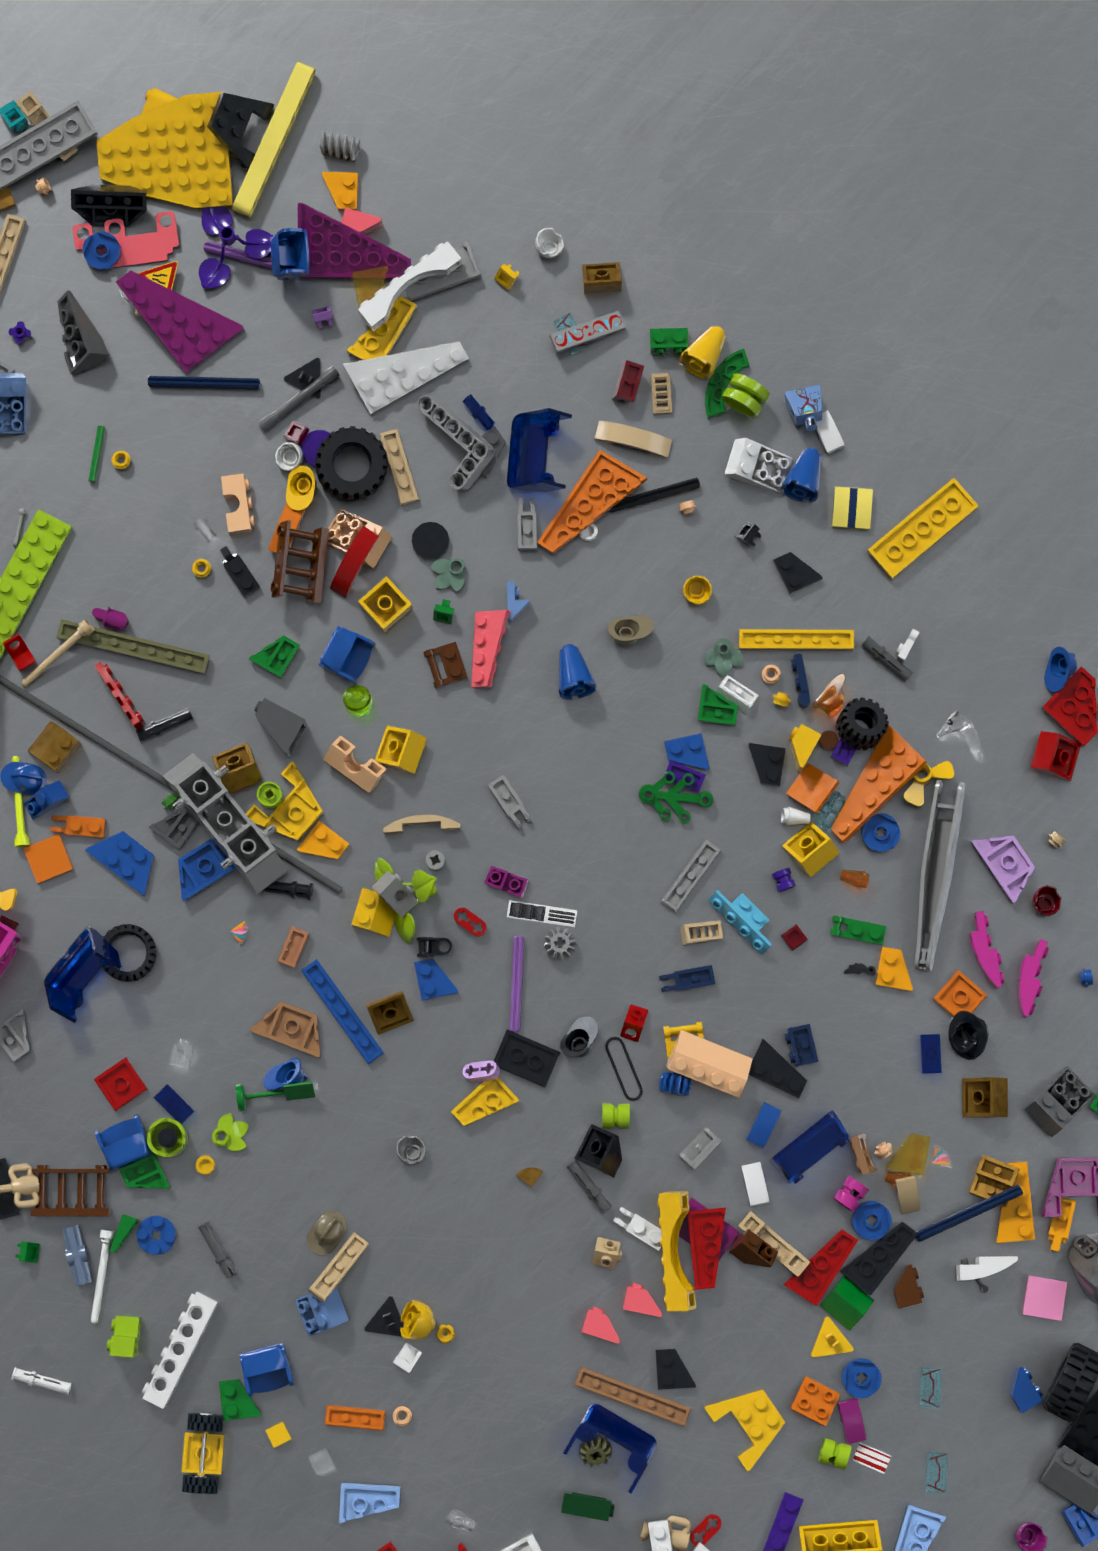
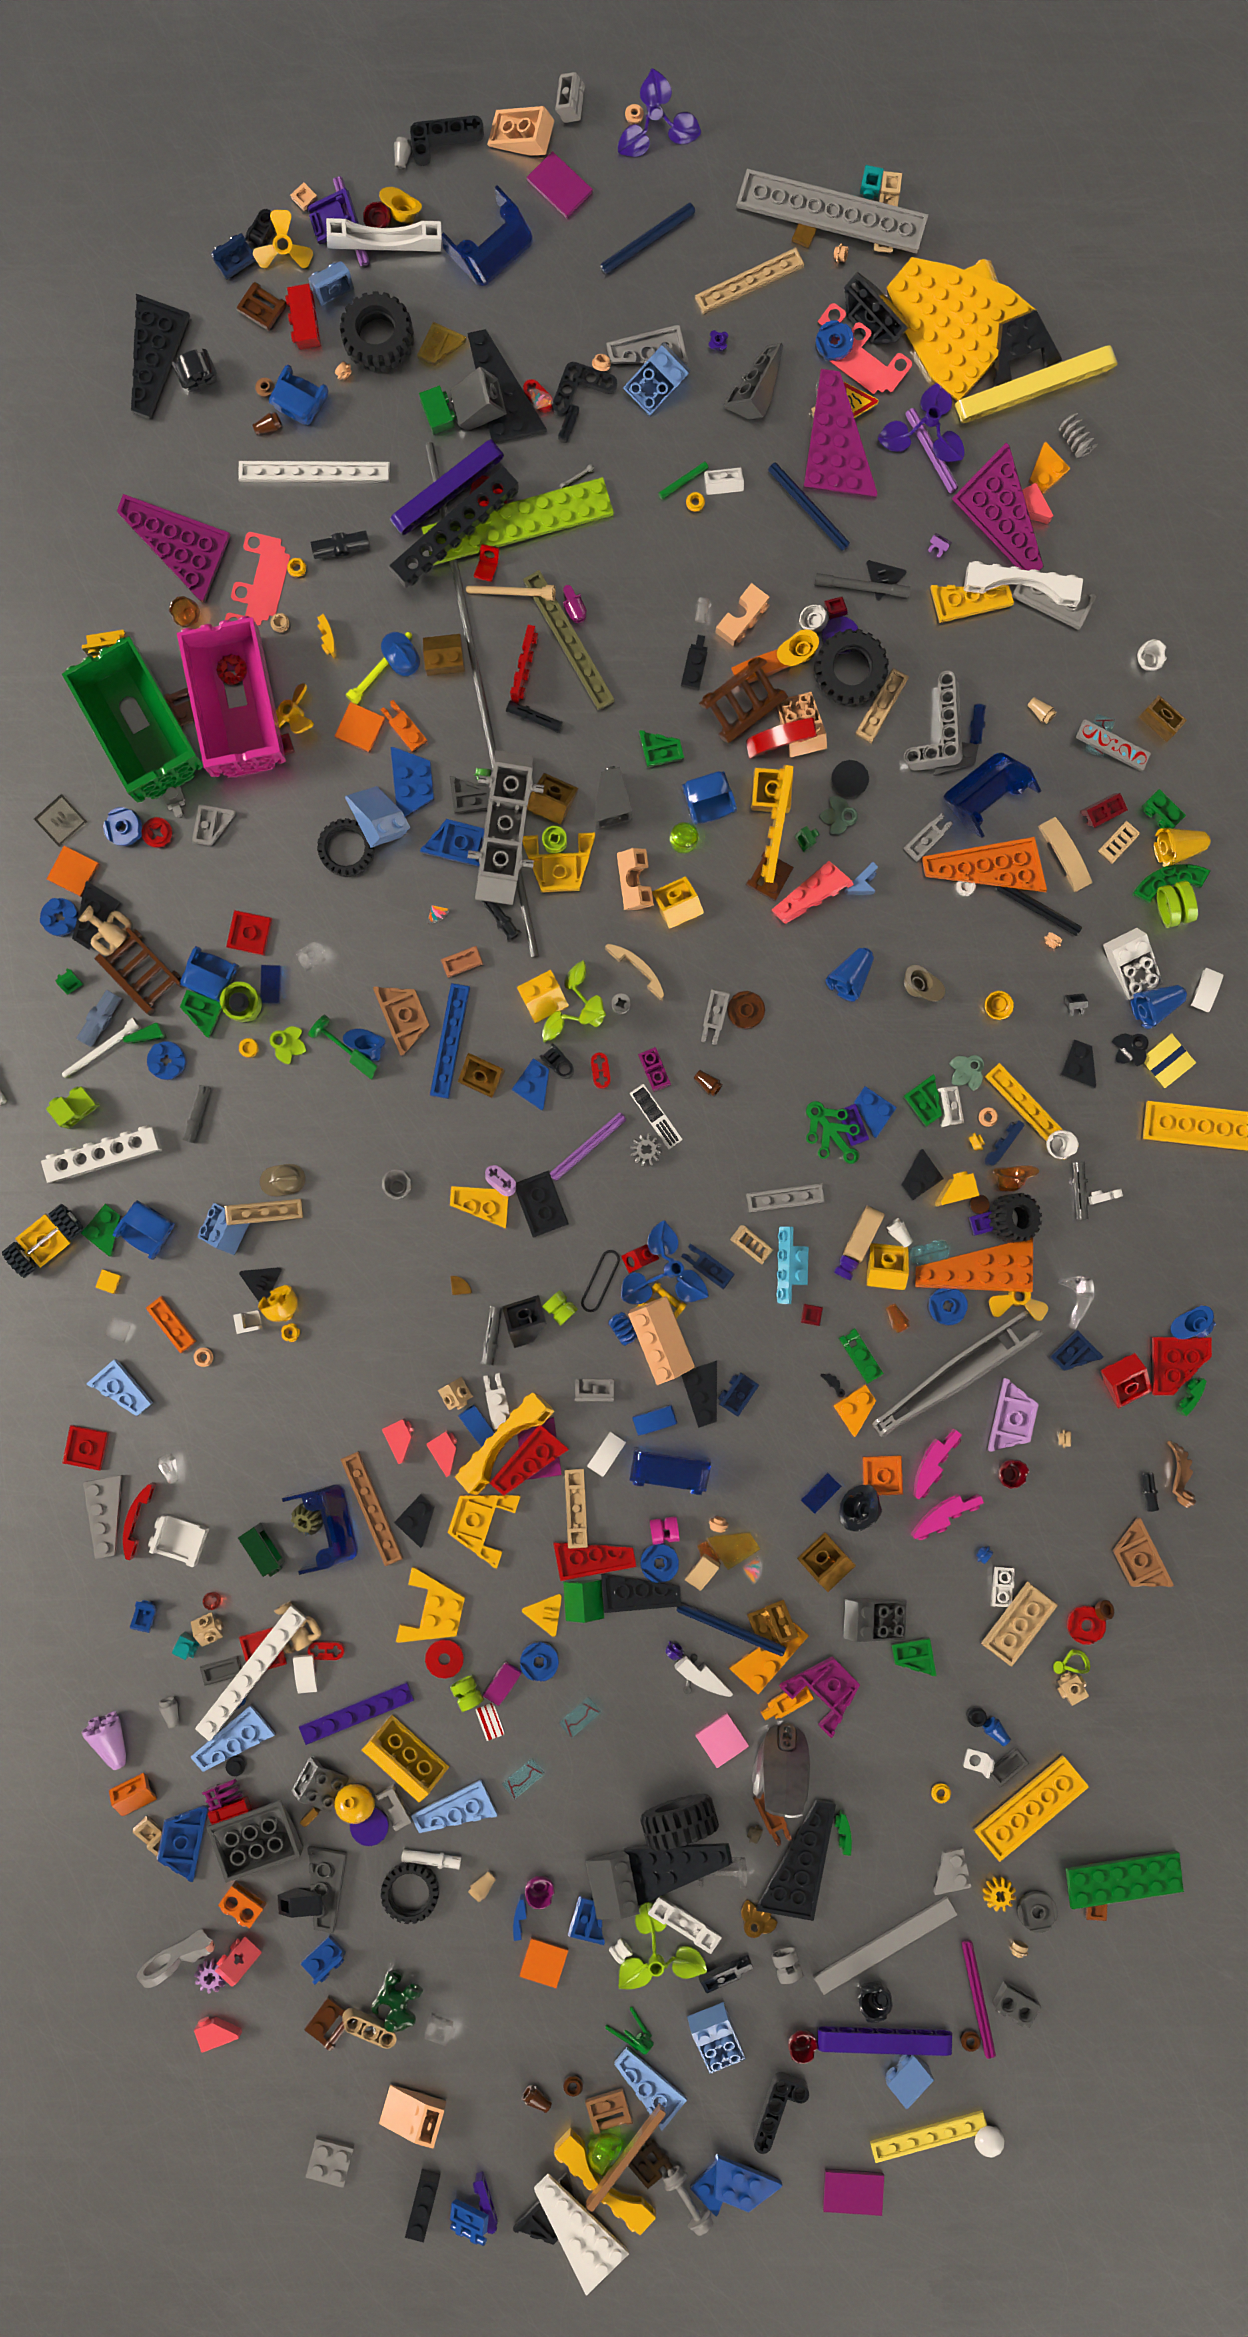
camera: 45 degrees right, 5 degrees up
blue slope [24,781,69,820] -> none
clear blue windscreen [44,926,122,1023] -> none
yellow plate [192,559,211,578] -> none
blue piece [271,228,309,280] -> none
light orange wing [297,821,350,860] -> none
white wing [343,341,469,414] -> none
clear yellow wing [352,265,388,309] -> none
light grey brick [372,871,418,917] -> none
yellow tile [494,263,519,290] -> none
black piece [560,1016,599,1058] -> none
reddish brown slope [729,1229,778,1267] -> none
medium blue torso [785,384,822,431] -> none
orange tile [786,763,839,814] -> none
orange hinge [790,1376,840,1427] -> none
medium nougat plate [850,1133,877,1175] -> none
reddish brown slope [892,1264,924,1309] -> none
blue slope [1010,1366,1043,1413] -> none
none -> medium blue slope [345,786,410,848]
none -> red tile [425,1639,464,1679]
none -> yellow wing [448,1495,521,1569]
none -> blue slope [458,1404,495,1447]
none -> blue plant [621,1221,709,1305]
none -> dark purple plate [665,1641,684,1661]
none -> reddish brown cone [694,1070,723,1096]
none -> white slope [704,467,744,495]
none -> reddish brown tile [727,991,765,1029]
none -> yellow plate [761,765,793,883]
none -> tan beam [843,1205,885,1263]
none -> tan cone [1028,697,1057,724]
none -> white hair [1046,1130,1079,1159]
none -> dark blue wing [1049,1330,1104,1371]
none -> black plate [1112,1033,1149,1067]

